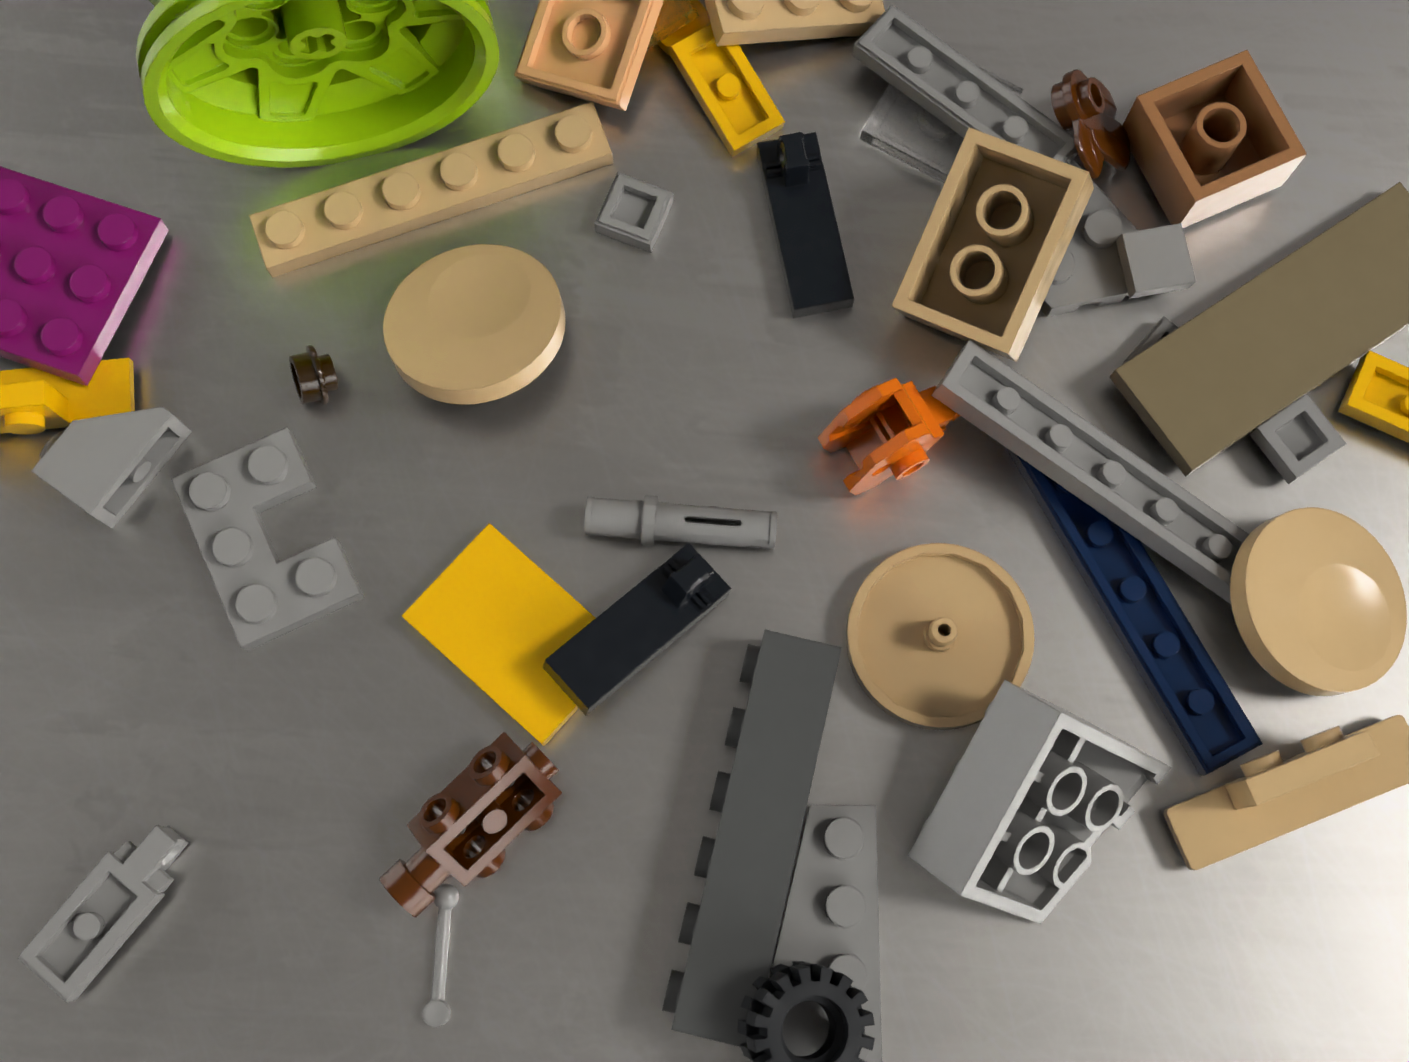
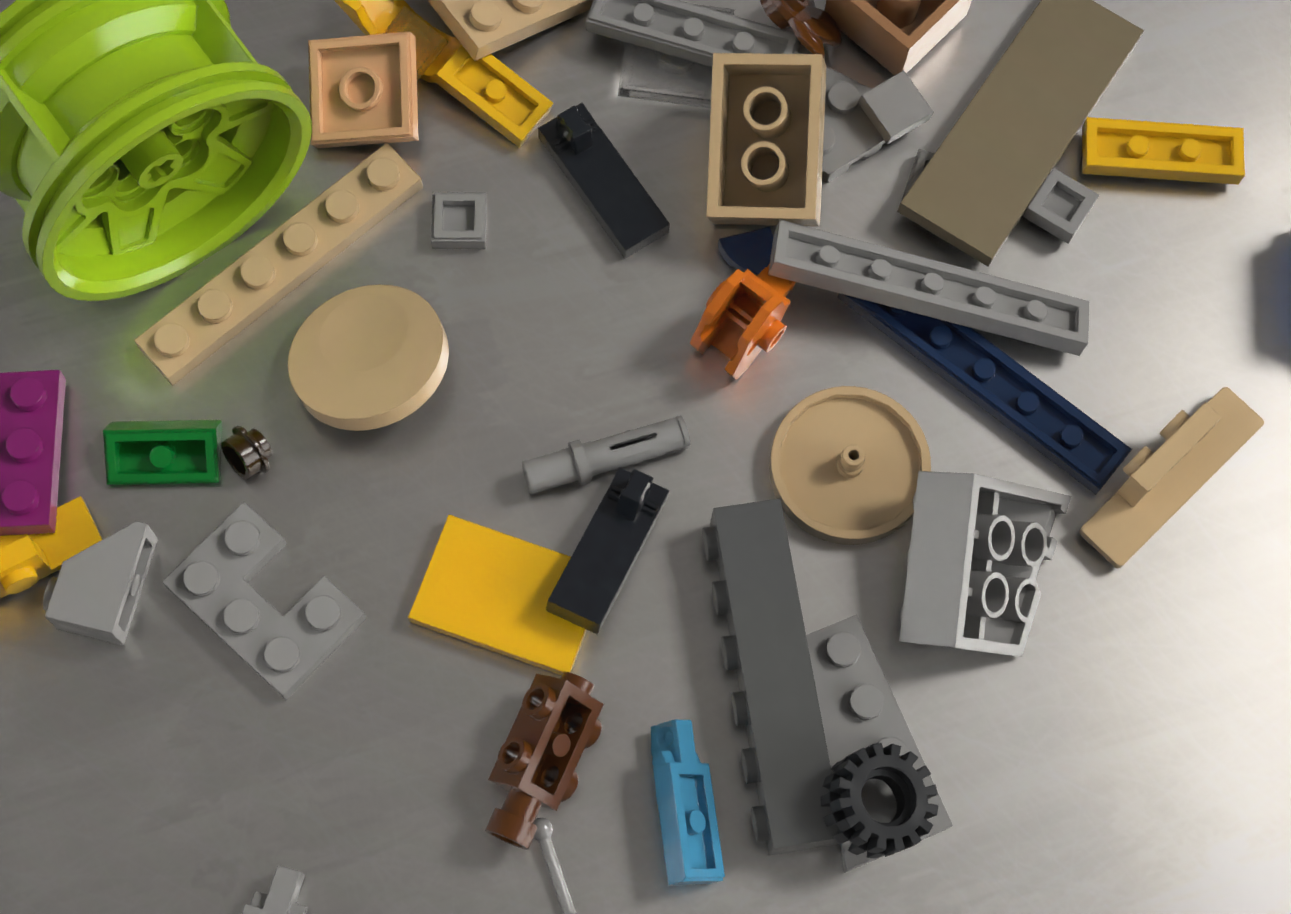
camera: 30 degrees left, 5 degrees down
tan piece [1230,507,1407,696] -> none
none -> green slope [103,420,222,485]
none -> dark azure hinge [651,719,725,885]
none -> dark blue tile [718,227,773,276]

